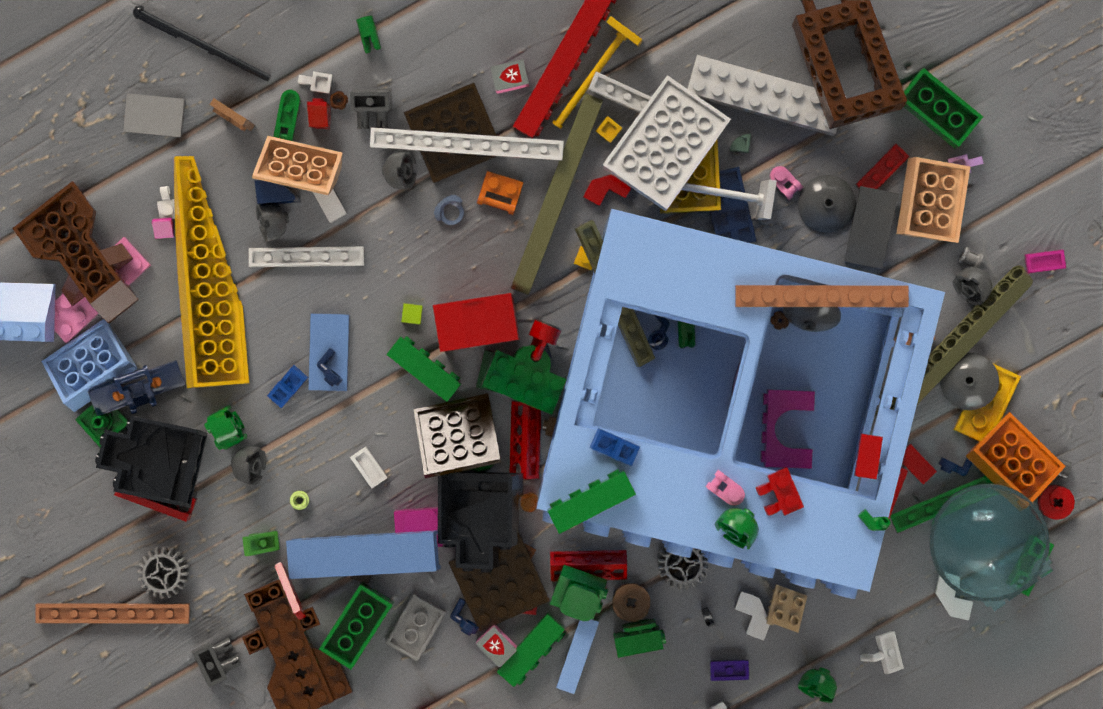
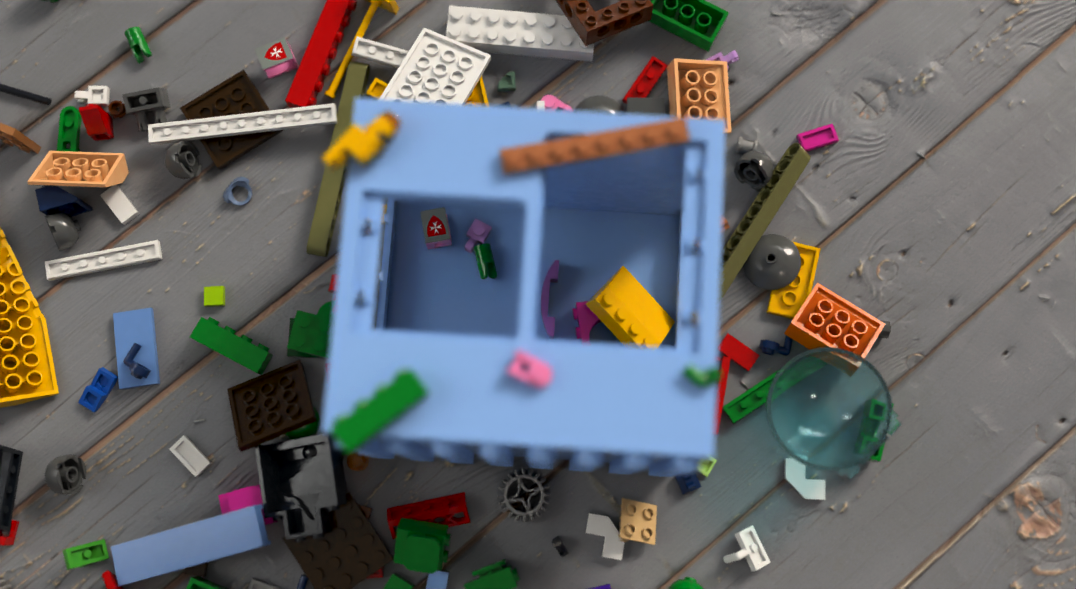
camera: 10 degrees left, 10 degrees down
green brick [204,406,247,450] -> none
yellowish green plate [290,491,309,510] -> none
red tile [433,293,520,352] -> none
orange plate [477,171,524,215] -> none
olive plate [575,220,655,367] -> none
blue slope [590,428,640,466] -> none
medium nougat plate [612,583,650,622] -> none
dark blue plate [648,315,670,350] -> none
green cylinder [714,508,759,549] -> none
red plate [755,467,804,516] -> none
reddish brown plate [770,311,789,330] -> none
dark grey dish [783,307,841,332] -> none
red tile [854,433,883,480] -> none
red piece [1038,485,1075,520] -> none
none -> yellow plate [322,110,401,171]
none -> yellow slope [586,266,675,347]

